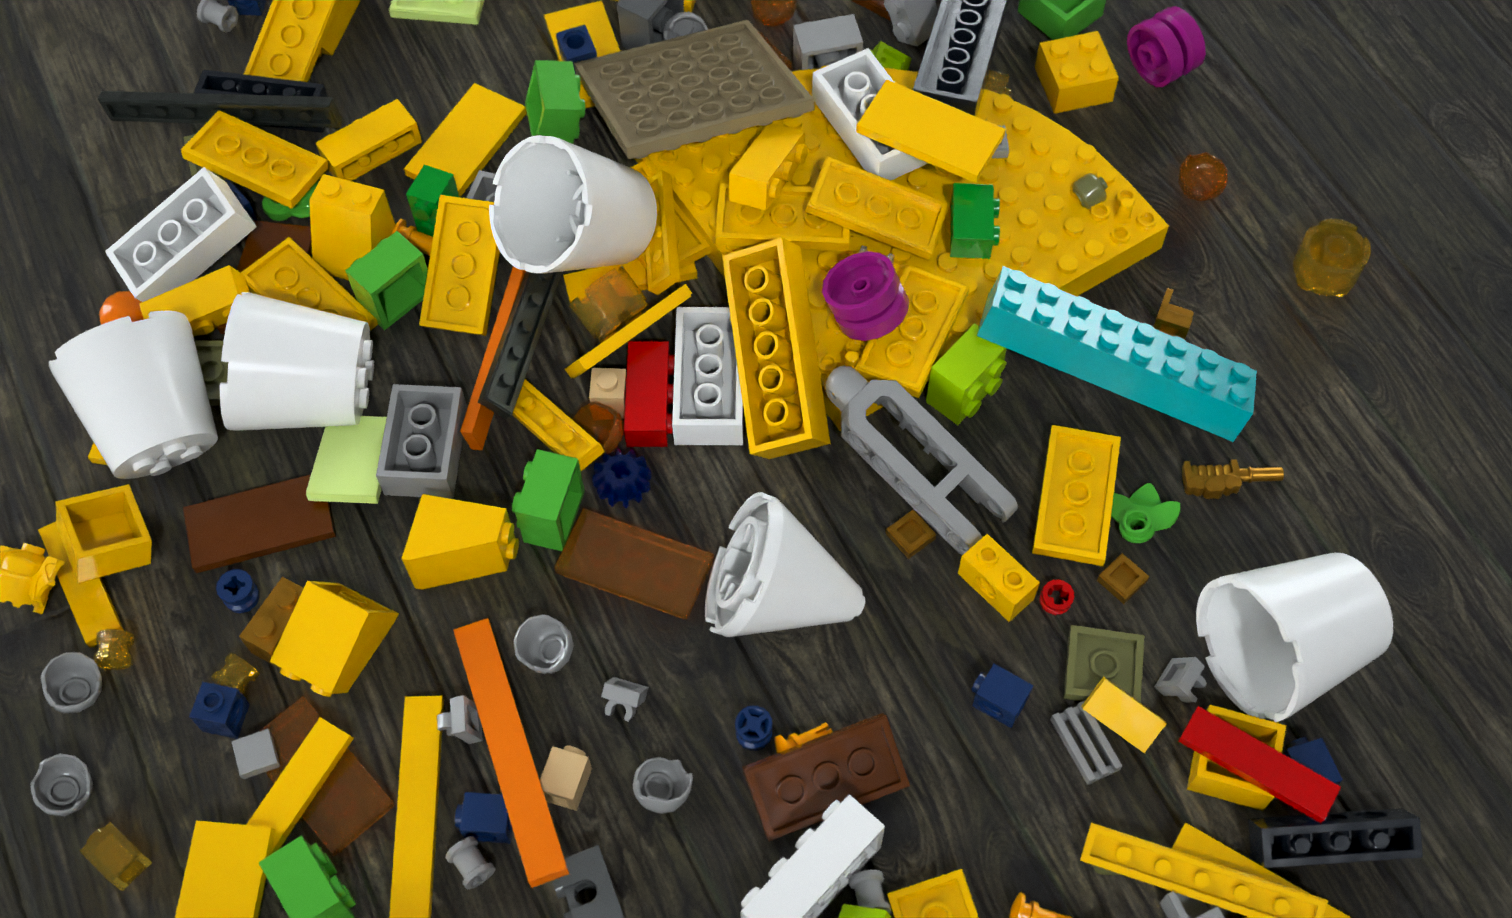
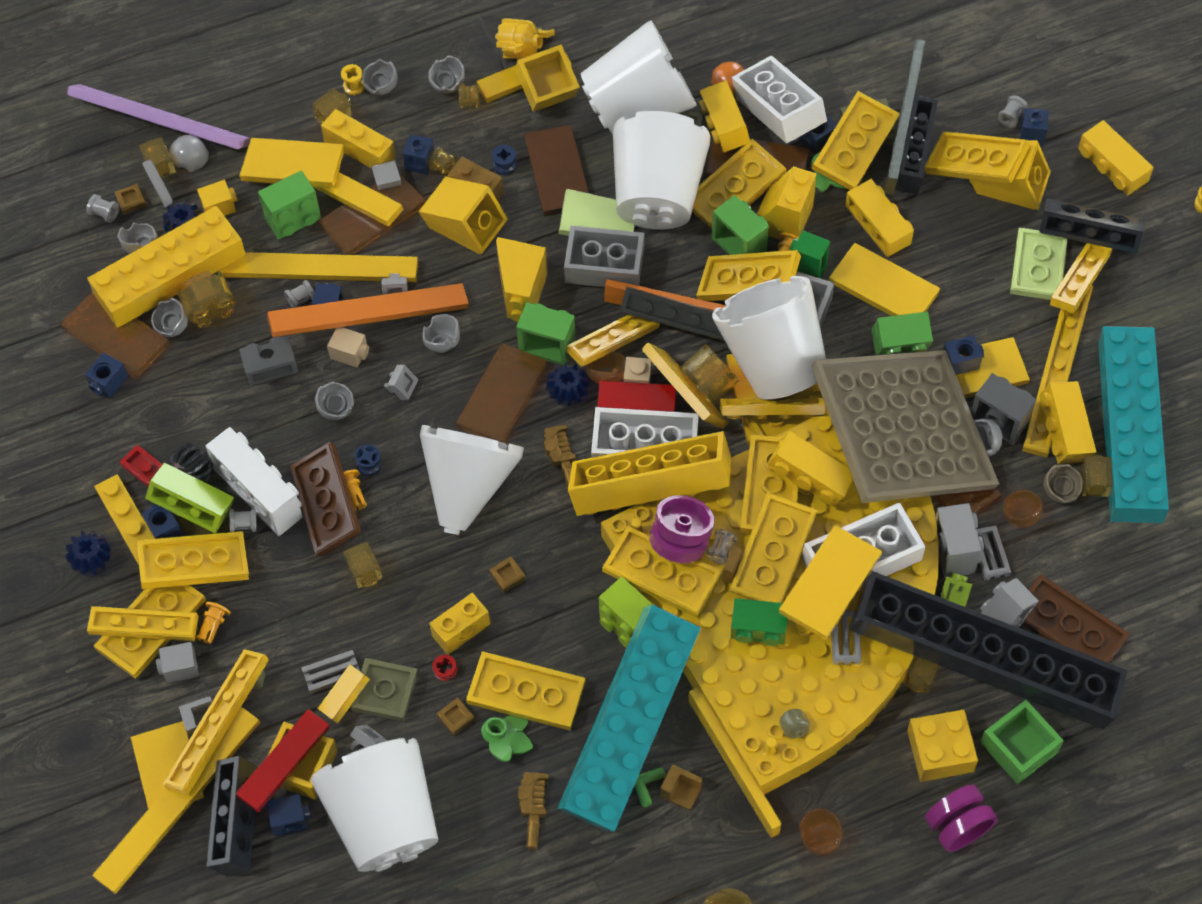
camera: 95 degrees right, 0 degrees up
light grey piece [825,366,1018,555] -> none
dark blue brick [971,664,1034,728] -> none
none -> yellow brick [321,109,396,169]
none -> yellow bush [341,64,364,96]
none -> clear yellow brick [343,542,382,589]
none -> pearl gold piece [544,425,576,489]
none -> yellow tile [689,687,781,838]
none -> pearl gold tile [723,546,743,583]

